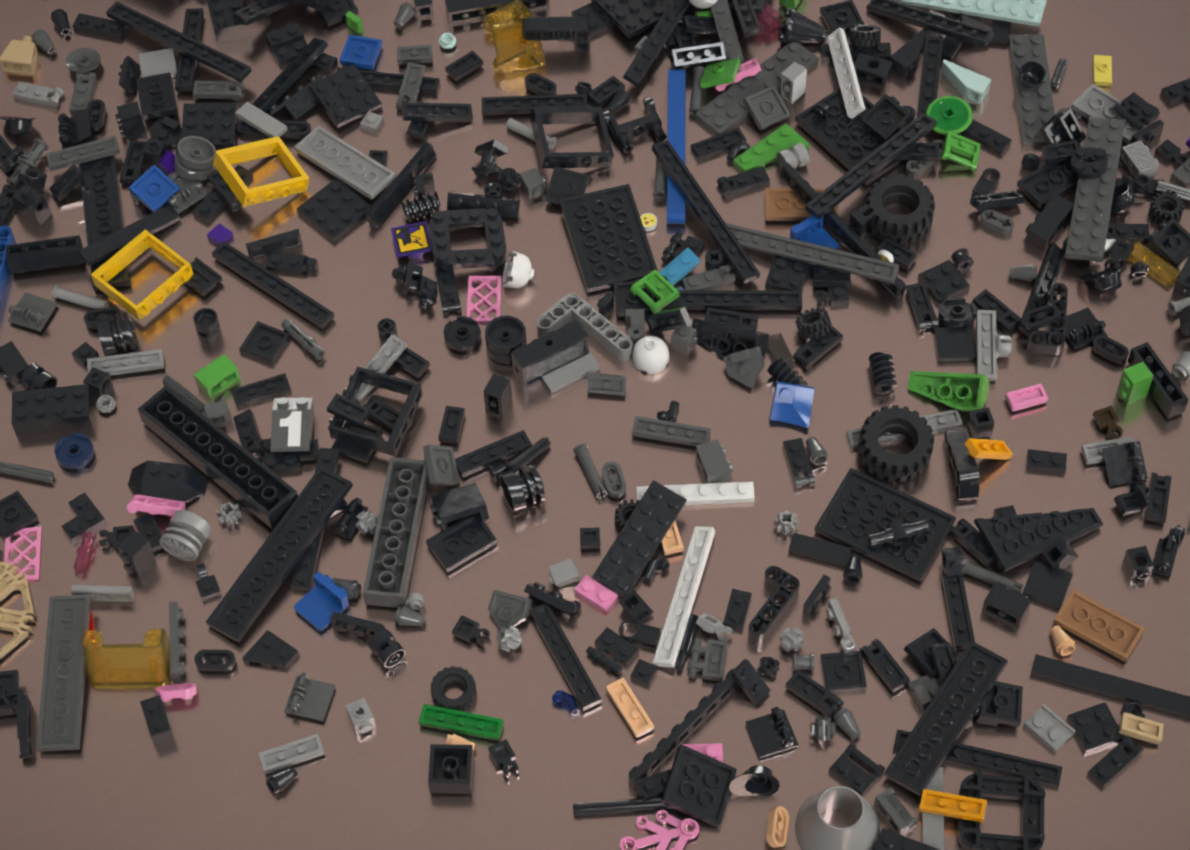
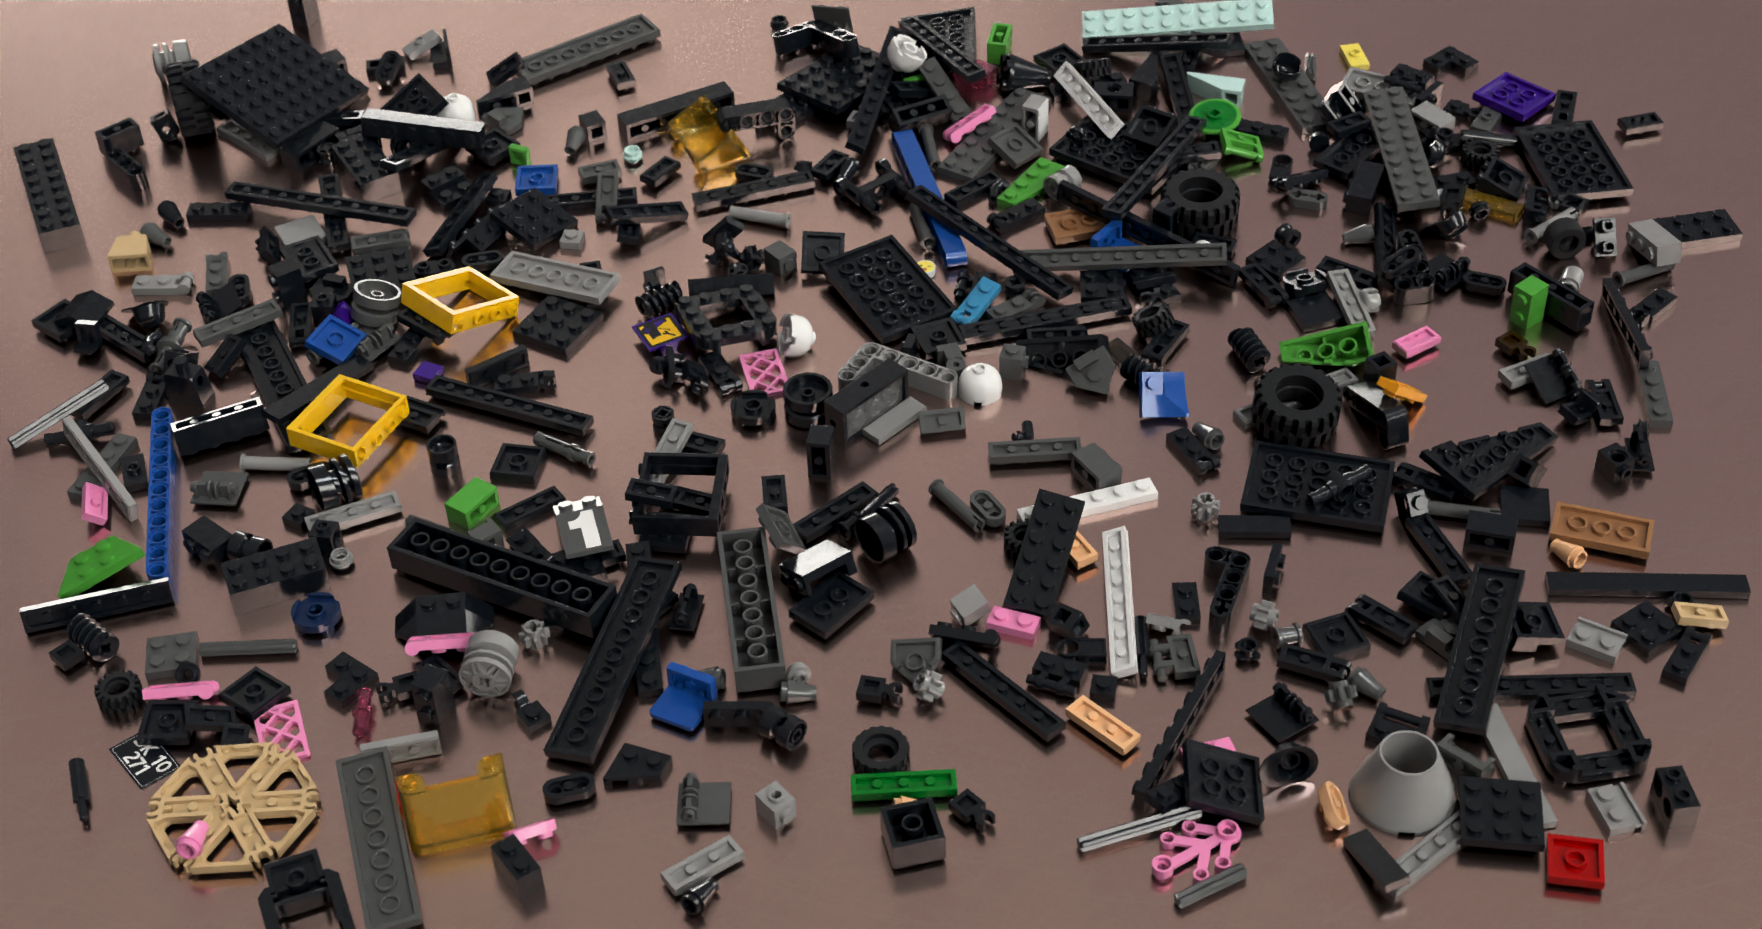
camera: 15 degrees left, 15 degrees down
dark grey dish [66,48,101,73] -> none
dark grey plate [169,601,185,683] -> none
light grey tile [235,102,287,138] -> none
light grey gear [355,511,378,535] -> none
black plate [365,142,437,229] -> none
black window [530,107,614,169] -> none
clear blue arm [552,690,580,715] -> none
black plate [580,527,600,549] -> none
bright green plate [630,269,680,313] -> none
black arm [642,558,670,581] -> none
black plate [645,307,692,334] -> none
bright green plate [700,58,741,88] -> none
black plate [731,659,771,704] -> none
light grey hinge [826,598,856,654] -> none
black cone [843,554,863,584] -> none
light orange plate [920,789,987,823] -> none
black plate [1026,449,1067,474] -> none
black plate [1071,147,1108,179] -> none

